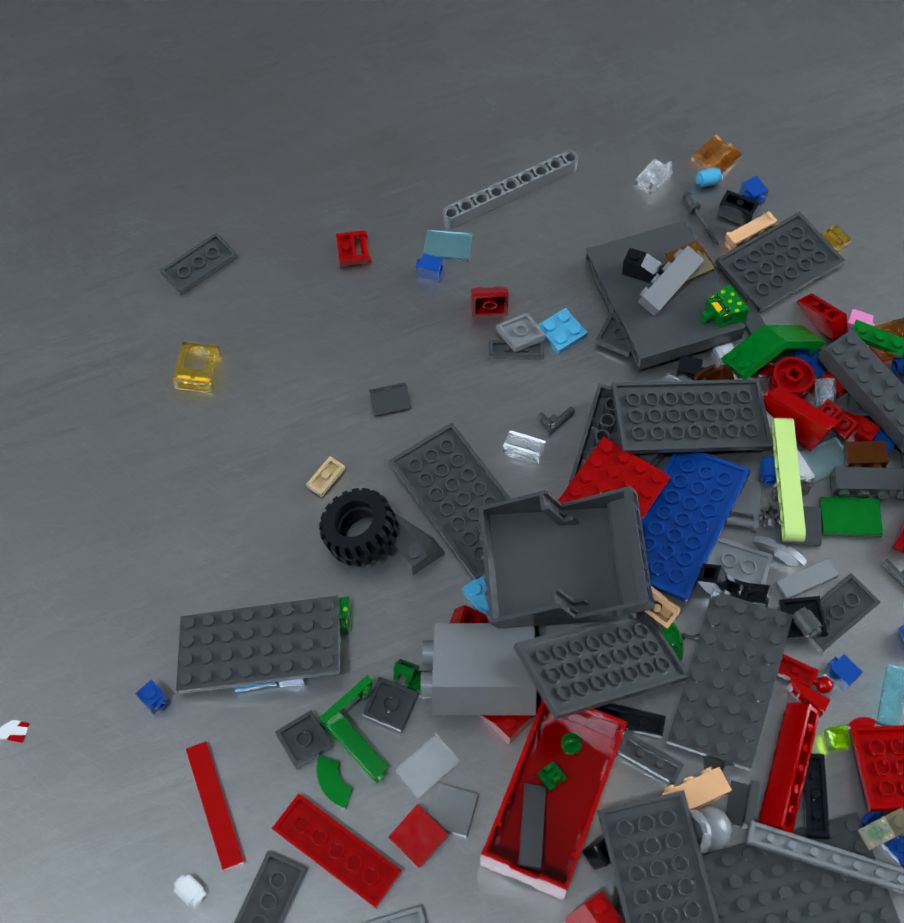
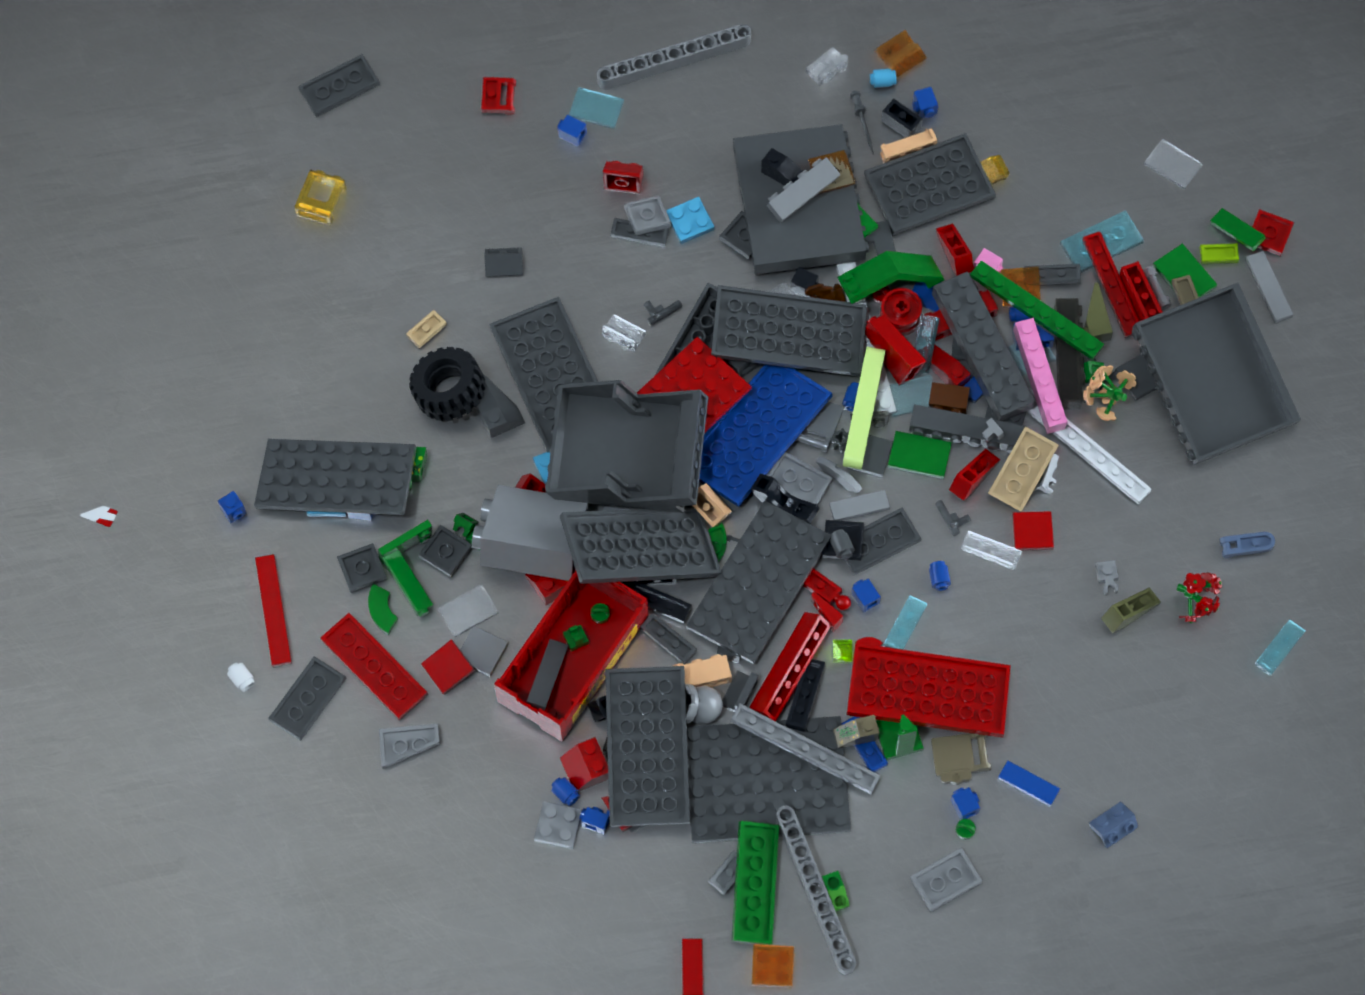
camera: 10 degrees right, 5 degrees up
green torso [700,284,749,328] -> none
red slope [818,399,860,440] -> none

